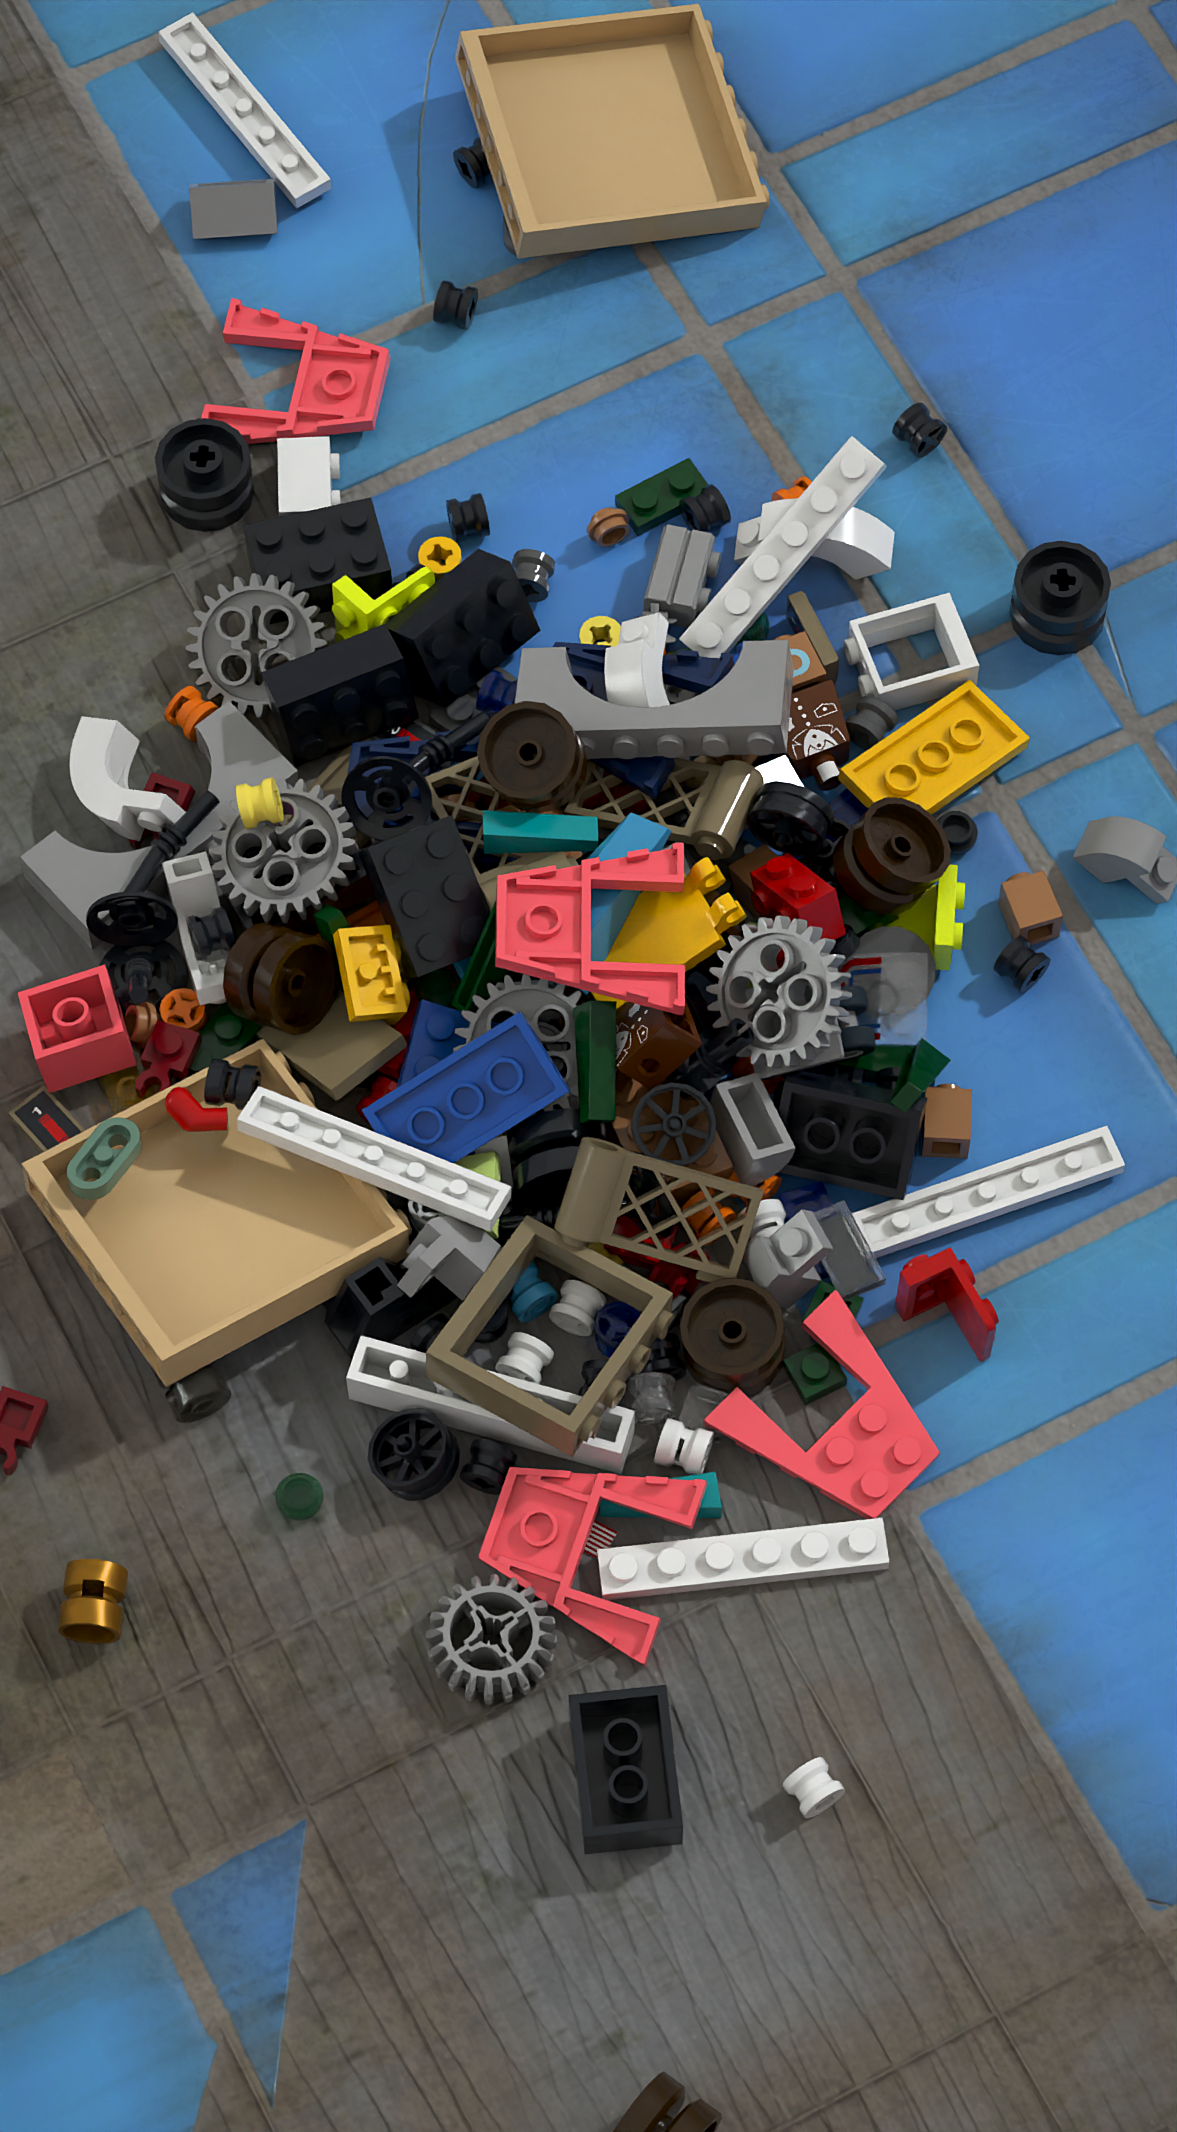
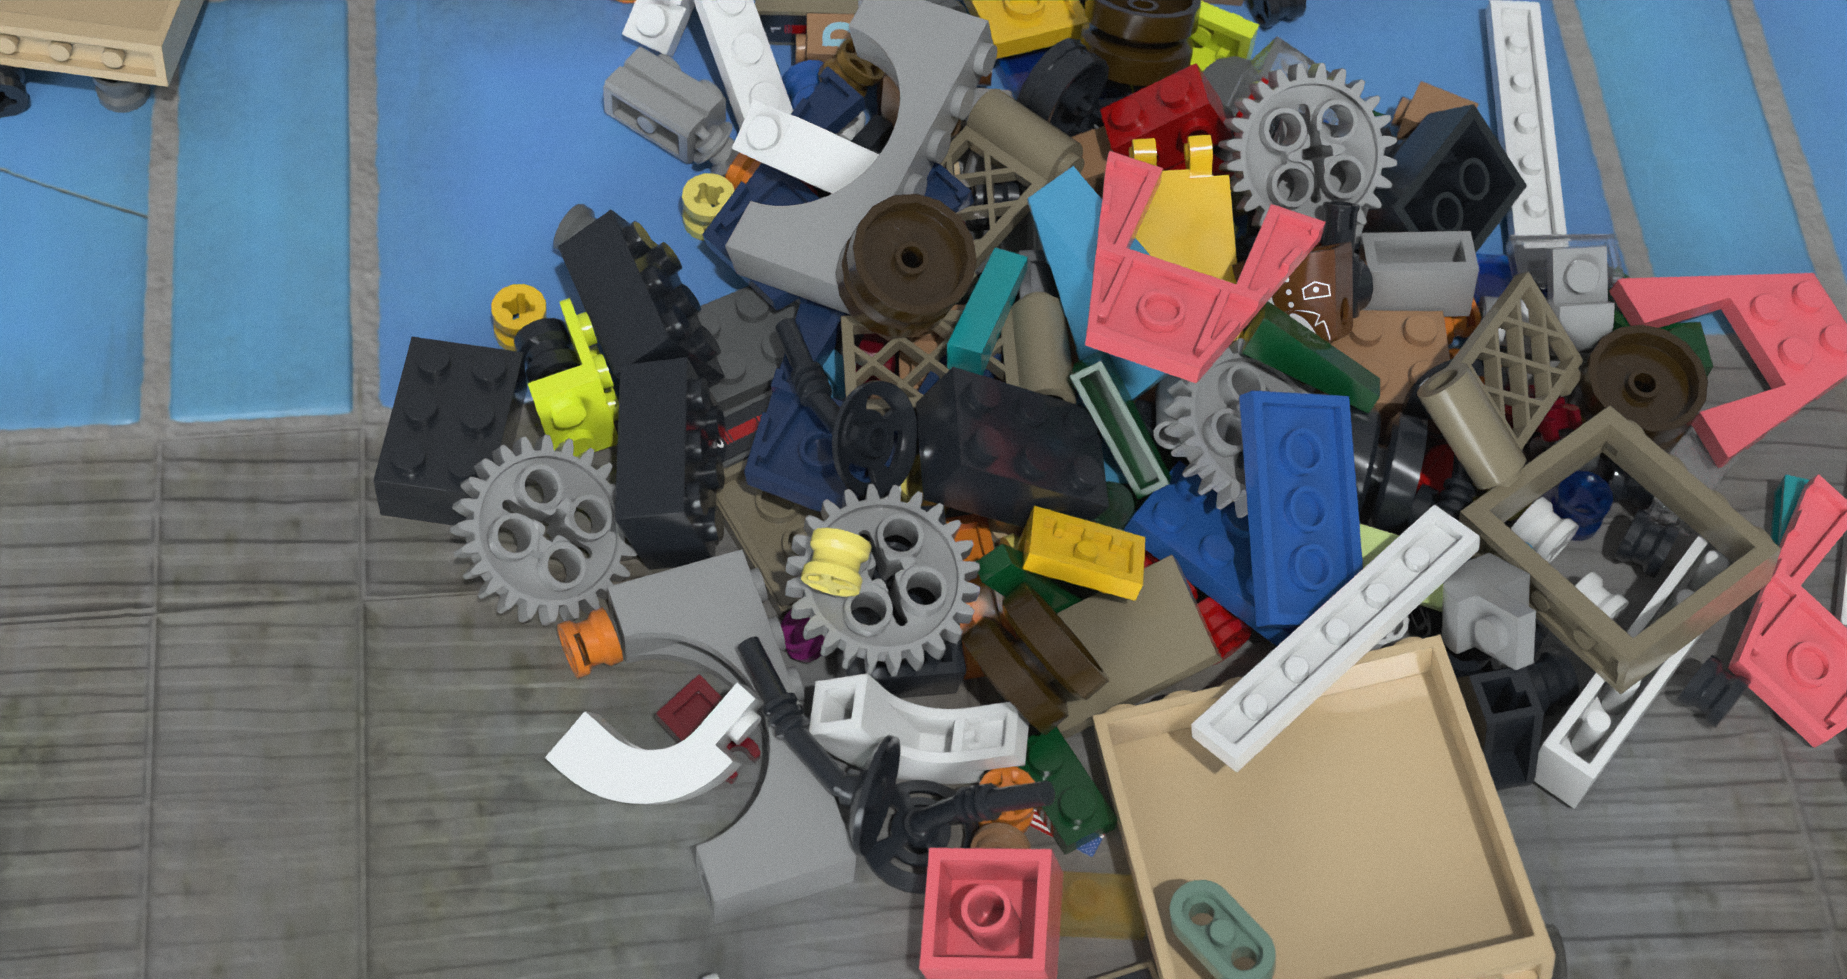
camera: 75 degrees left, 5 degrees down
dark red plate [135,1020,202,1098] -> none
black wheel [155,418,255,532] -> none
red arm [164,1087,228,1132] -> none
black wheel [188,906,236,960] -> none
coral wing [201,298,391,444] -> none
black wheel [204,1059,262,1110] -> none
clear green plate [276,1473,324,1520] -> none
white brick [277,436,341,517] -> none
black wheel [368,1408,460,1501] -> none
black wheel [433,280,478,330] -> none
black wheel [446,493,490,543] -> none
clear blue wheel [476,669,518,714] -> none
medium nougat plate [587,507,629,547] -> none
dark green plate [615,458,709,536] -> none
black wheel [631,1082,716,1167] -> none
white wheel [654,1418,714,1475] -> none
black wheel [679,484,731,533] -> none
dark green piece [891,1038,951,1113] -> none
red bracket [895,1247,999,1362] -> none

